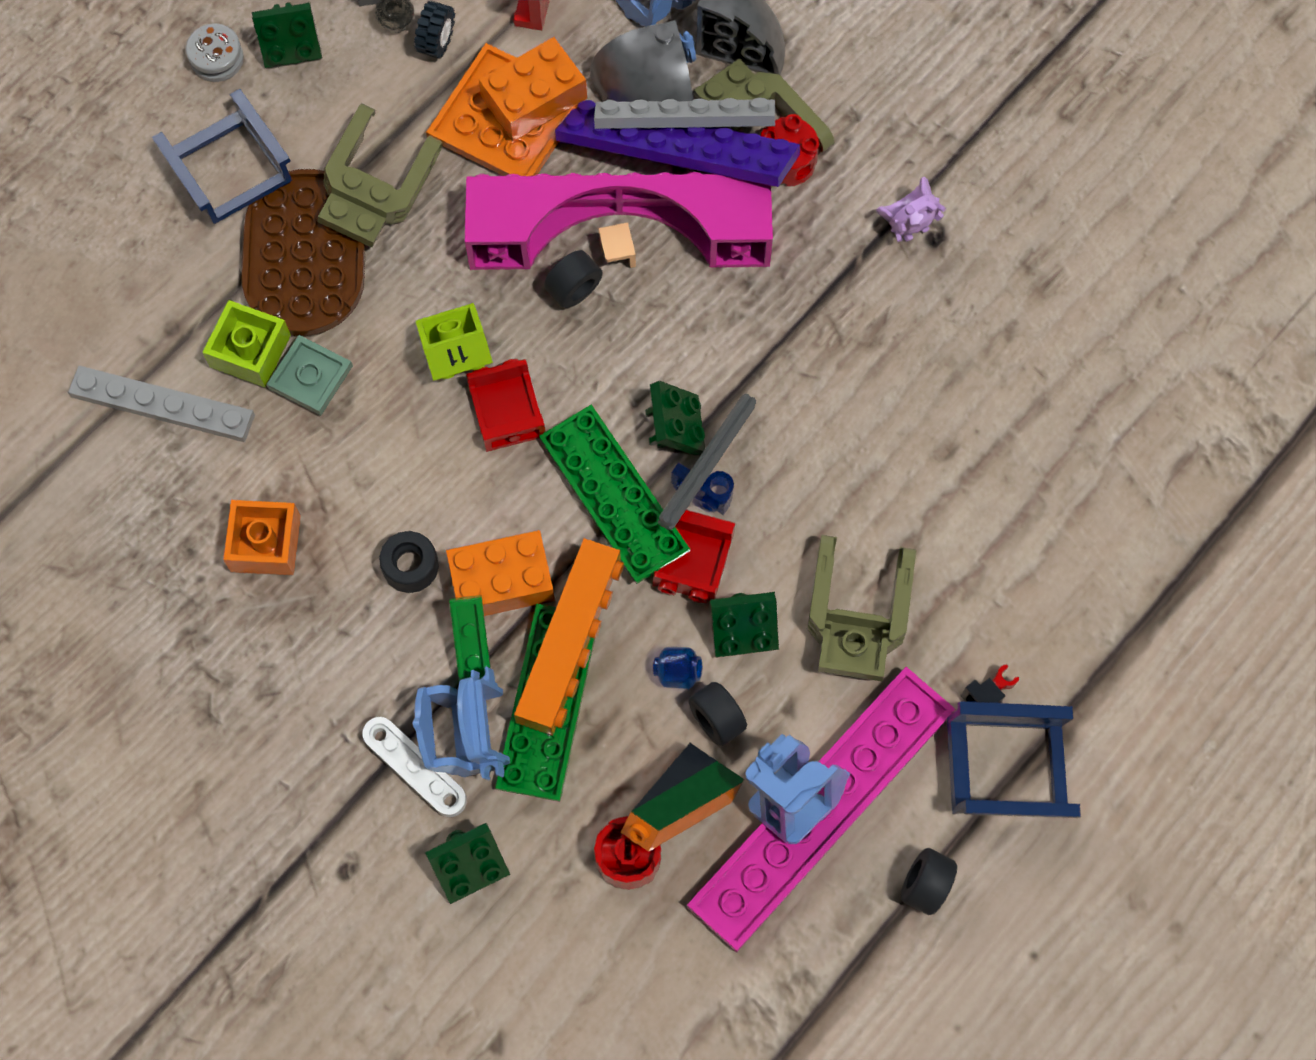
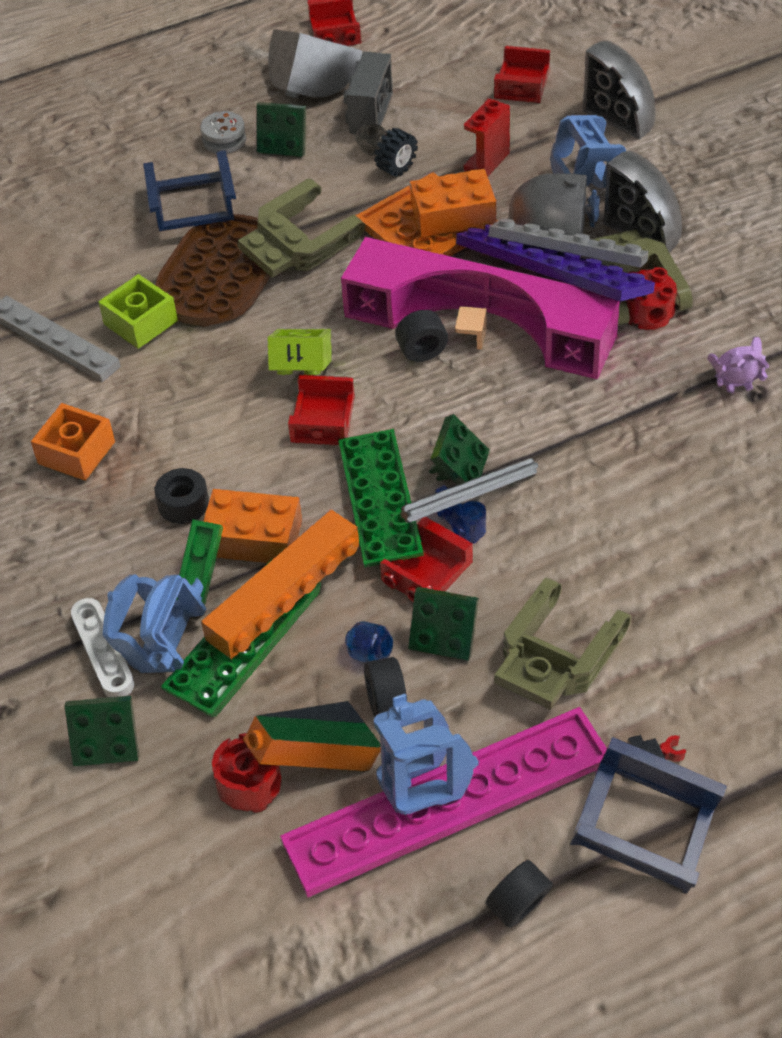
camera: 25 degrees right, 20 degrees down
sand green plate [267,335,353,416] -> none

